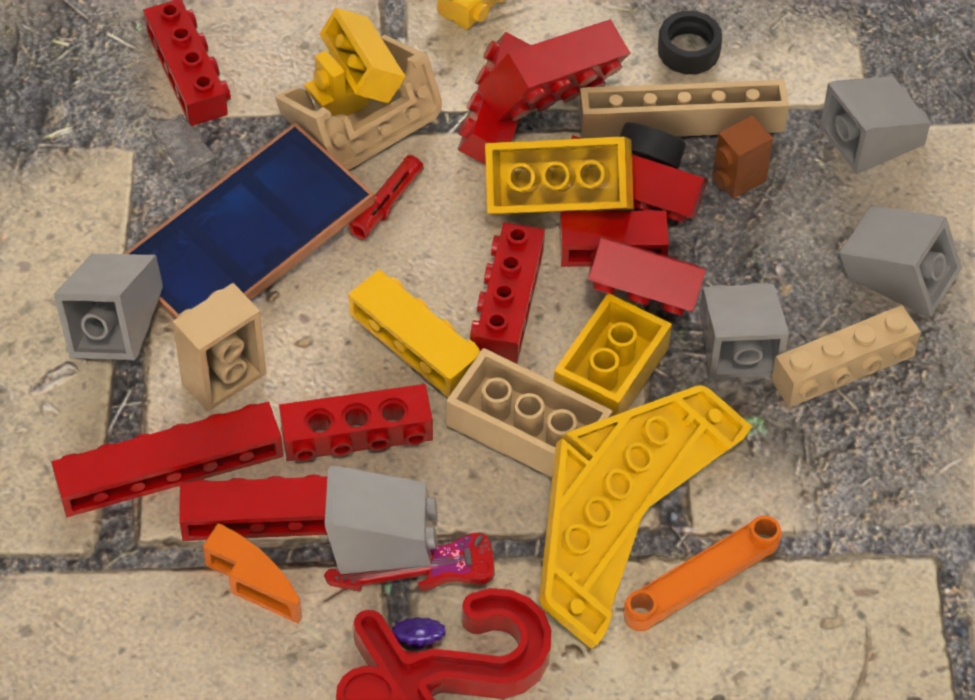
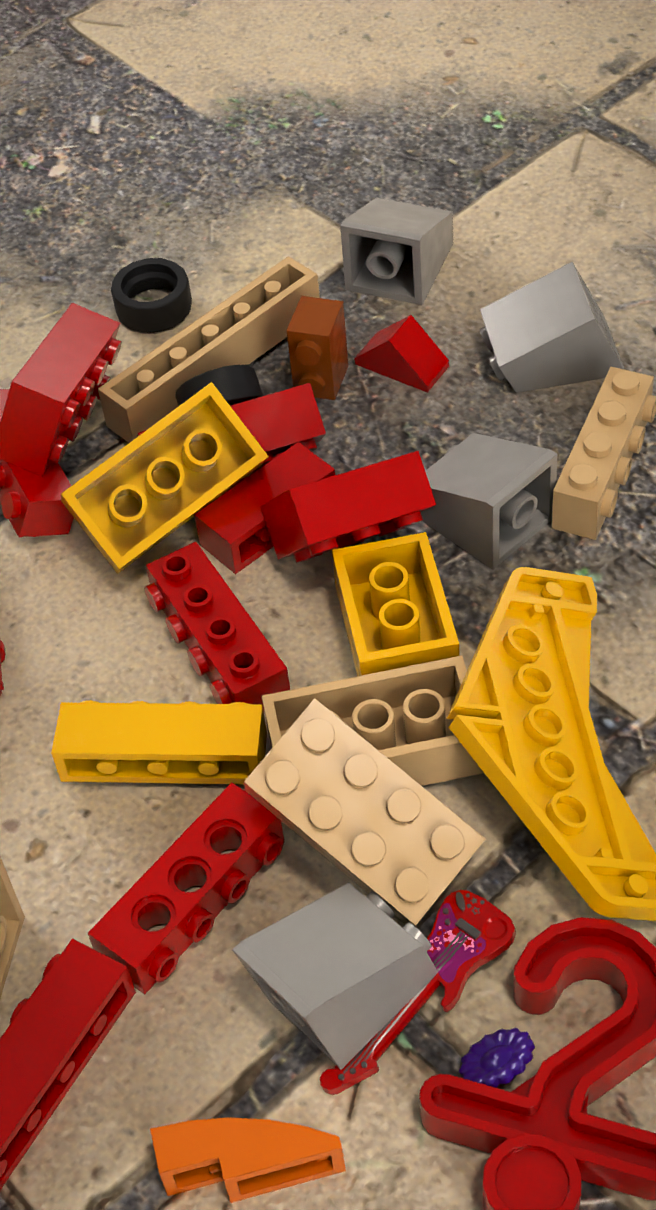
camera: 35 degrees left, 5 degrees down
red brick [179,474,328,541] -> none
none -> tan brick [244,698,486,926]
none -> red slope [354,315,449,393]

